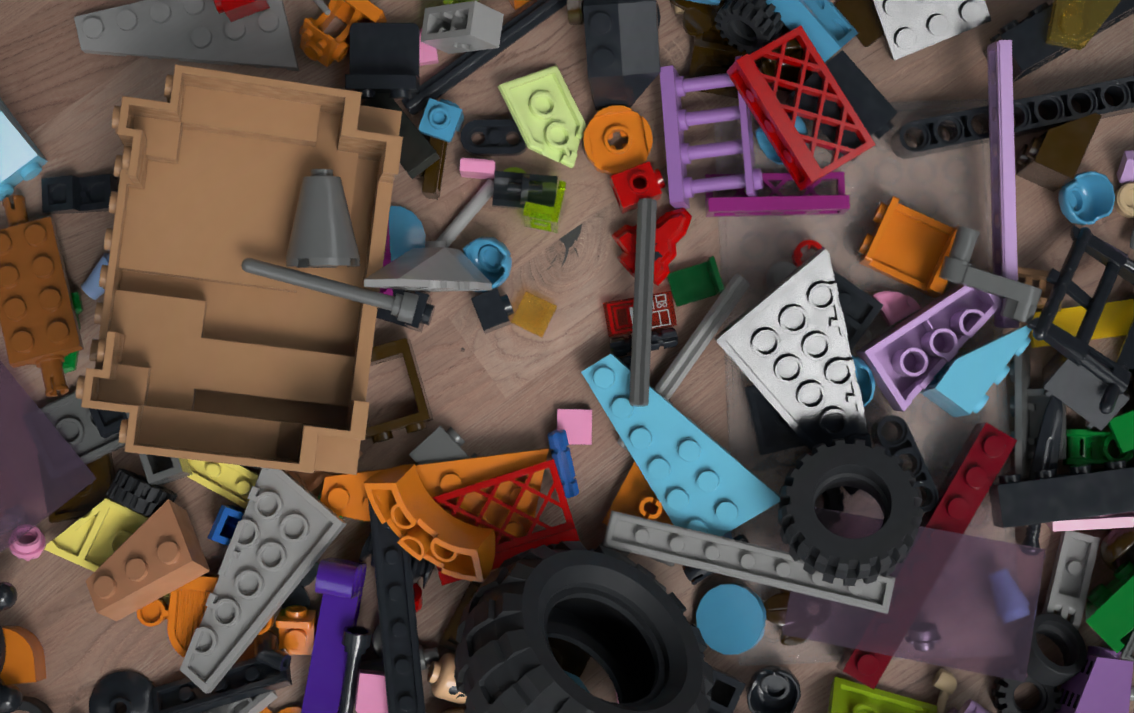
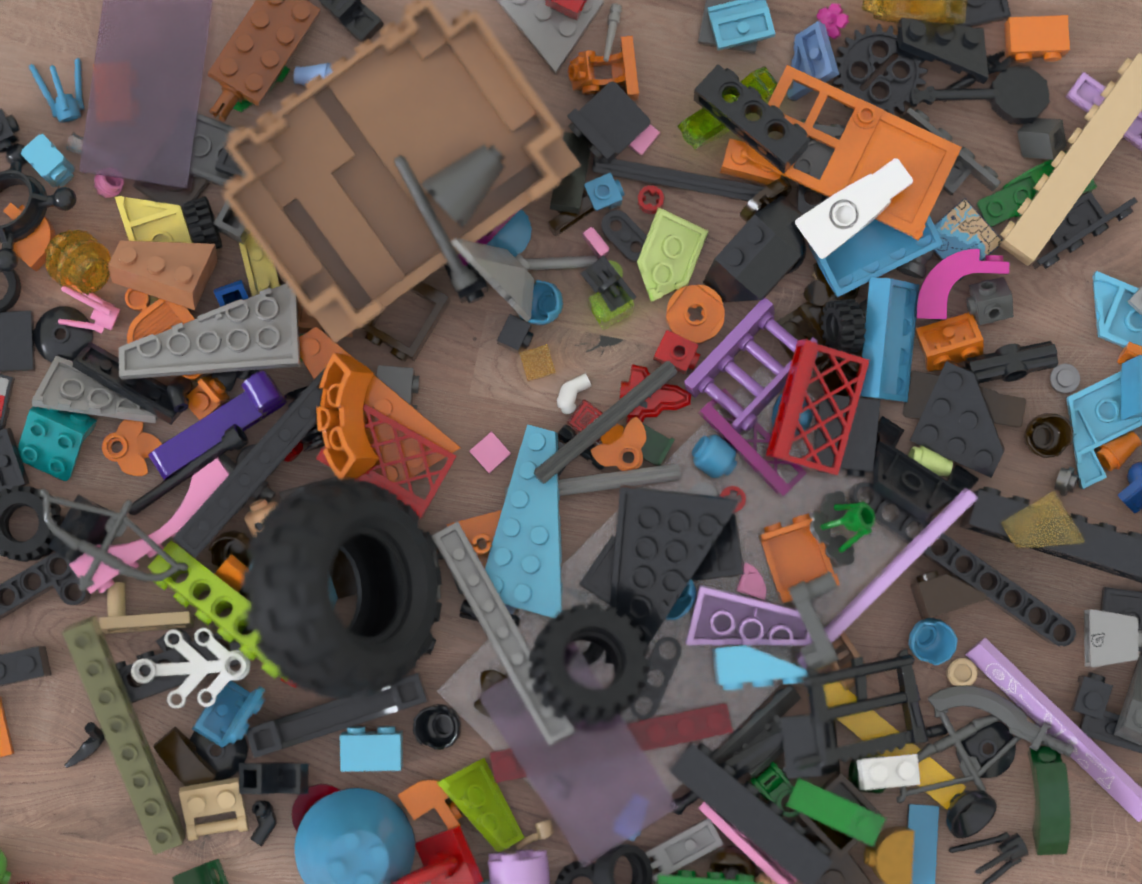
camera: 45 degrees right, 0 degrees up
light grey brick [421,1,504,54] -> none
blue axle [547,429,579,498] -> none
dark azure tile [696,583,767,655] -> none
none -> clear yellow piece [45,229,111,295]
none -> bright pink plant [58,276,121,334]
none -> white arm [557,373,592,414]
none -> orange plate [591,417,647,471]
none -> red bush [638,185,664,214]
none -> dark azure head [691,434,737,479]
none -> plant [810,491,875,566]
none -> black wing [873,416,979,522]
none -> yellowish green cone [908,445,953,477]

